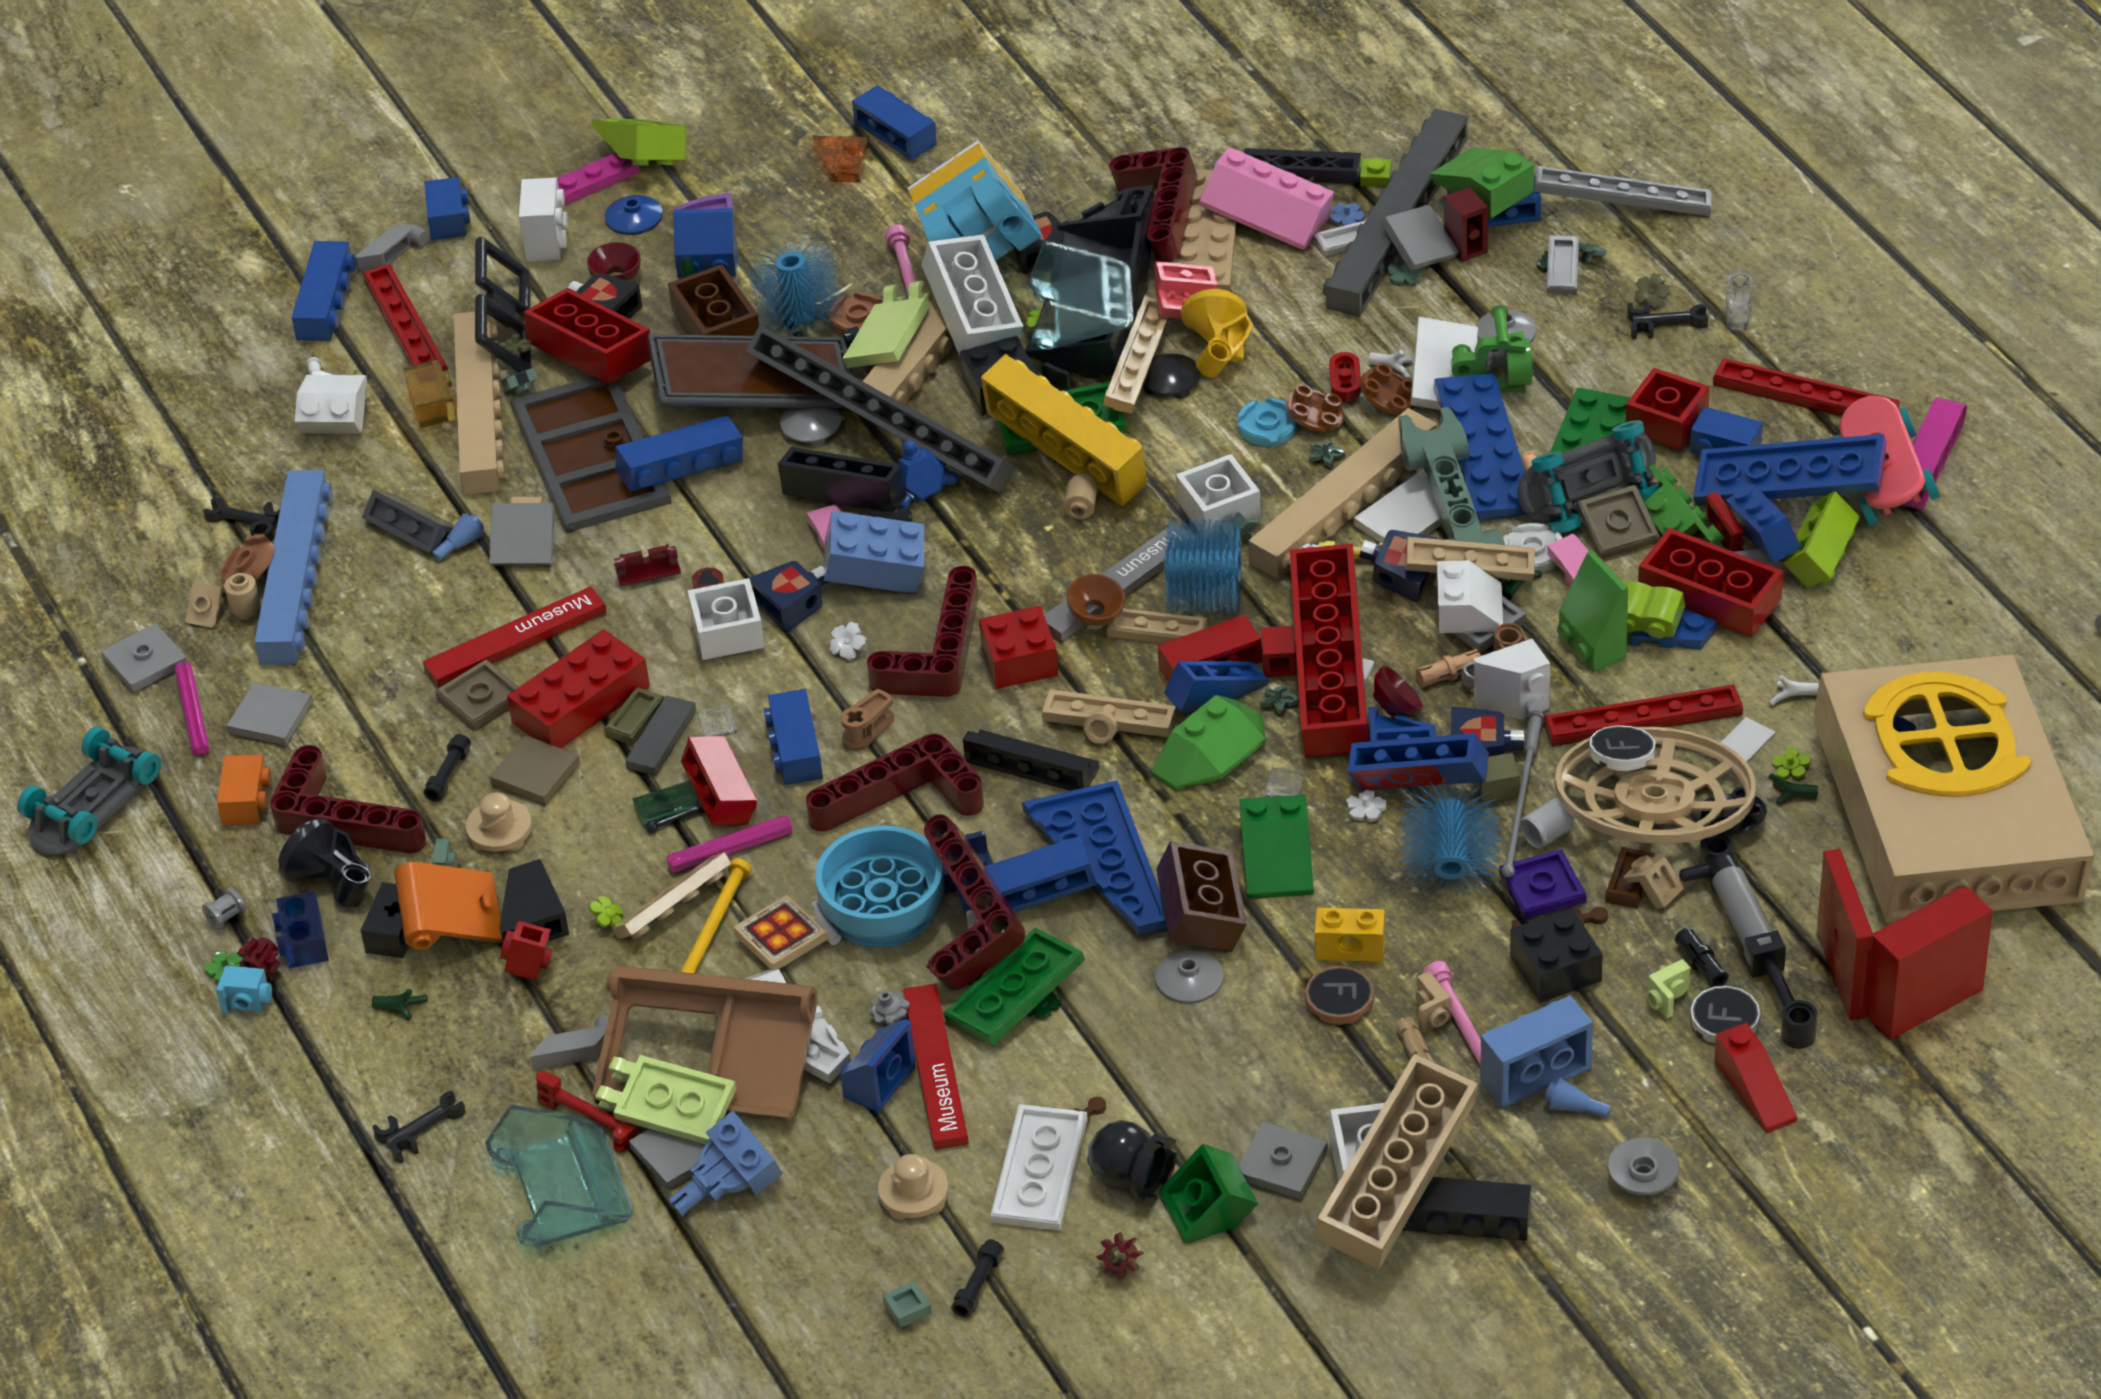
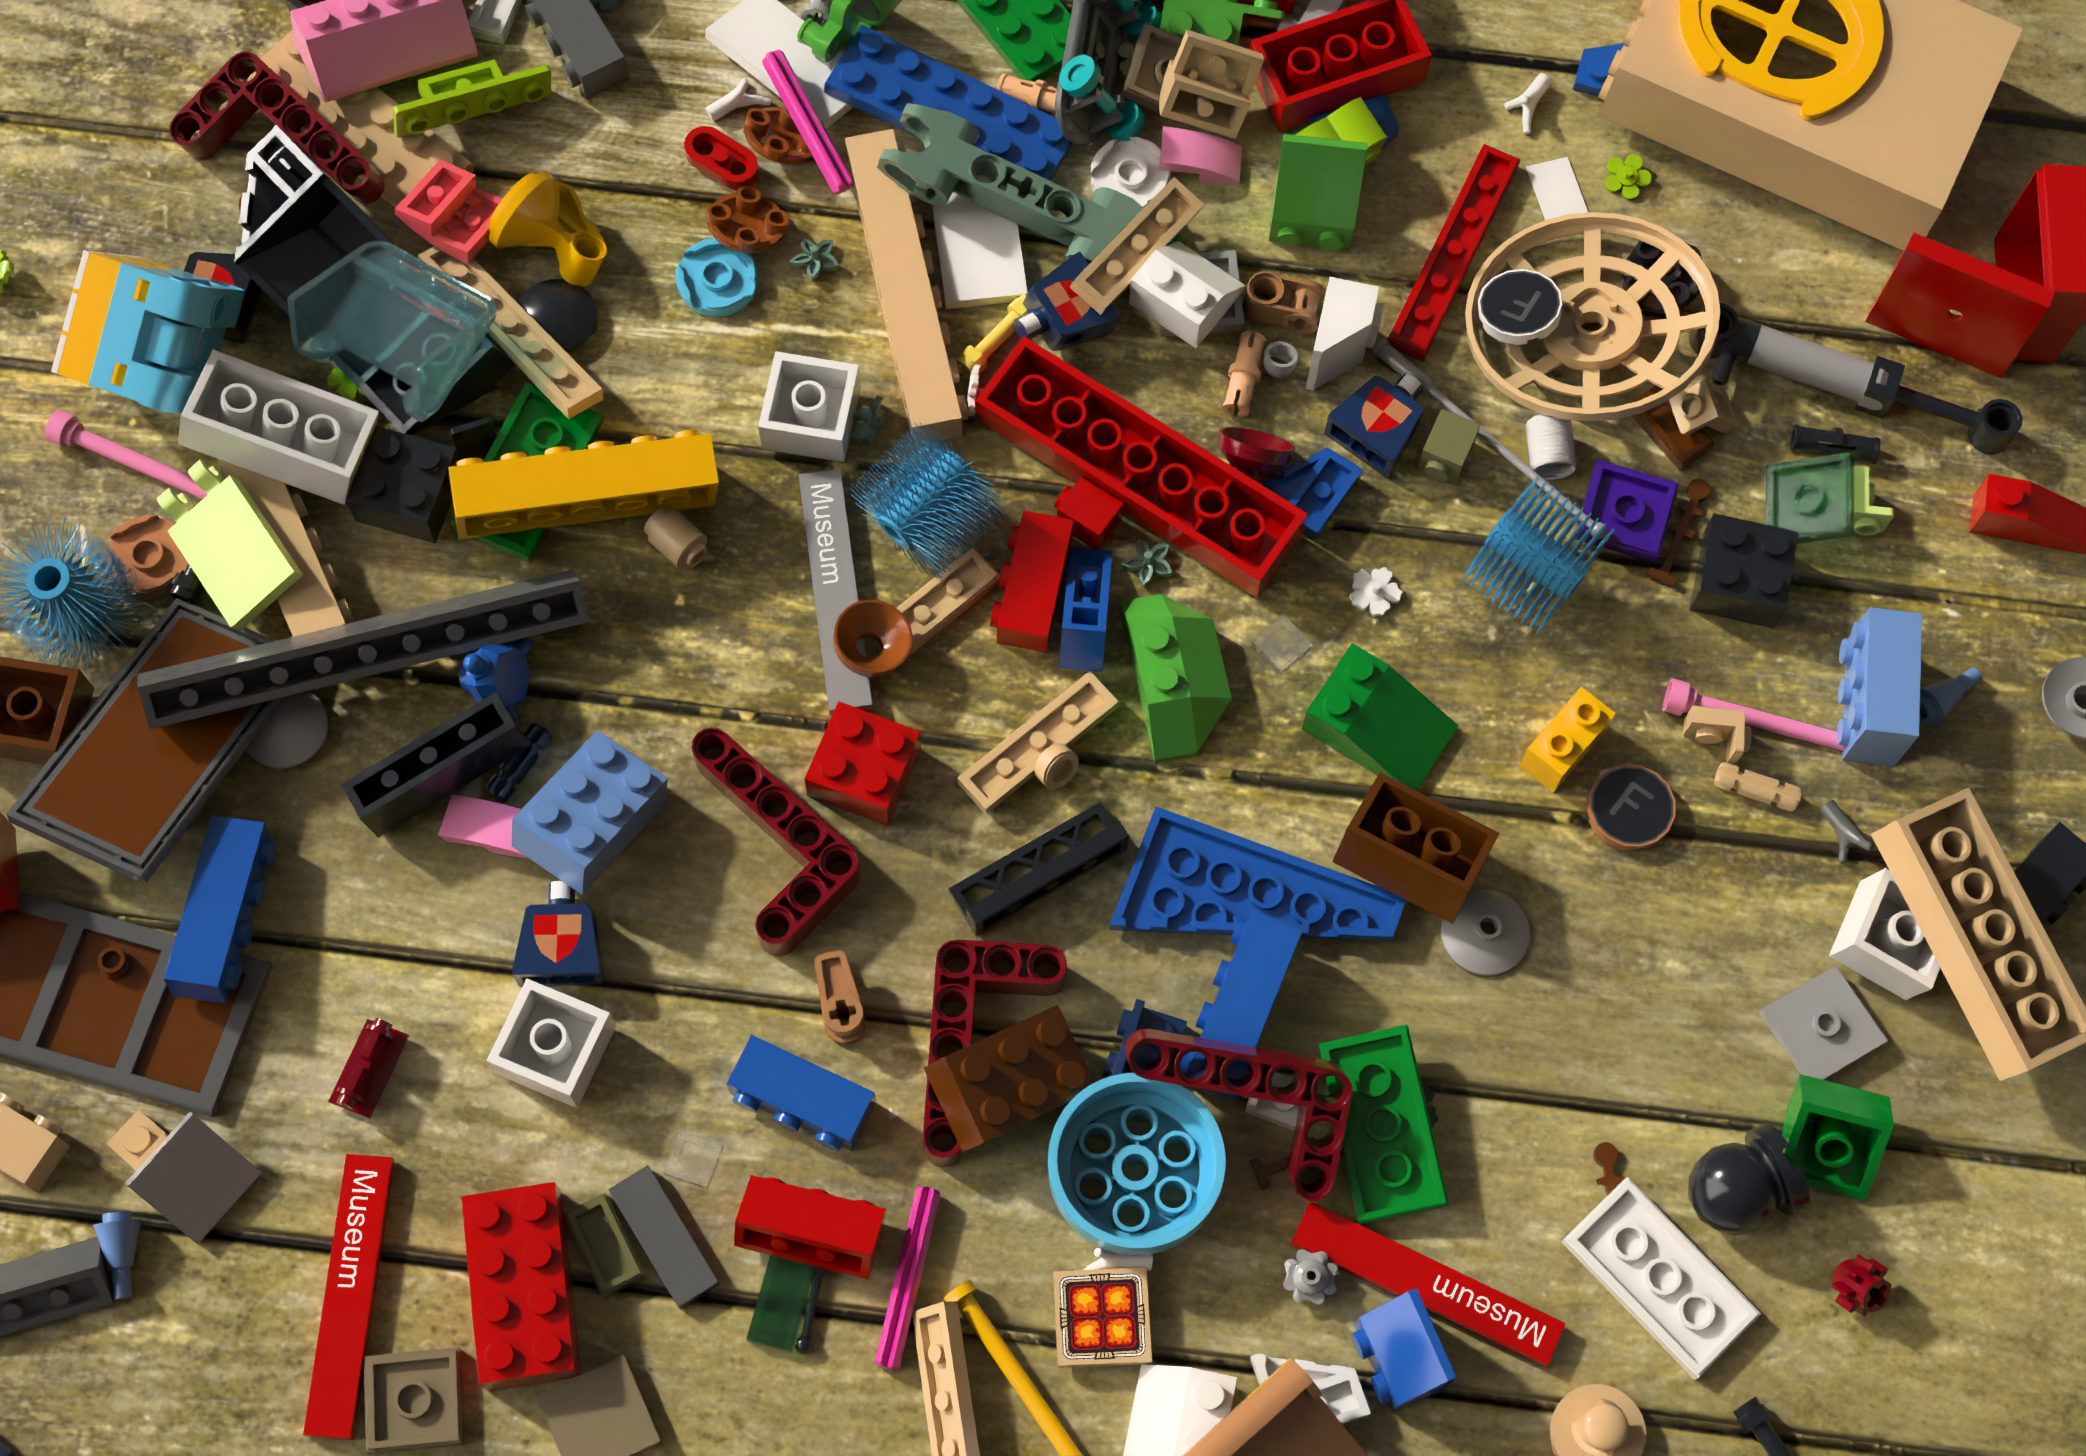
camera: 60 degrees left, 25 degrees up
tile [692,567,724,589] -> none
white plant [829,622,867,661] -> none
blue brick [1348,733,1489,791] -> none
black tile [1690,986,1760,1043] -> none
dark green bar [1768,773,1818,805] -> none
none -> lime bracket [393,59,551,138]
none -> dark pink axle [762,49,854,194]
none -> reddish brown brick [924,1005,1095,1152]
none -> tan brick [1159,30,1264,139]
none -> clear green plate [1765,452,1854,544]

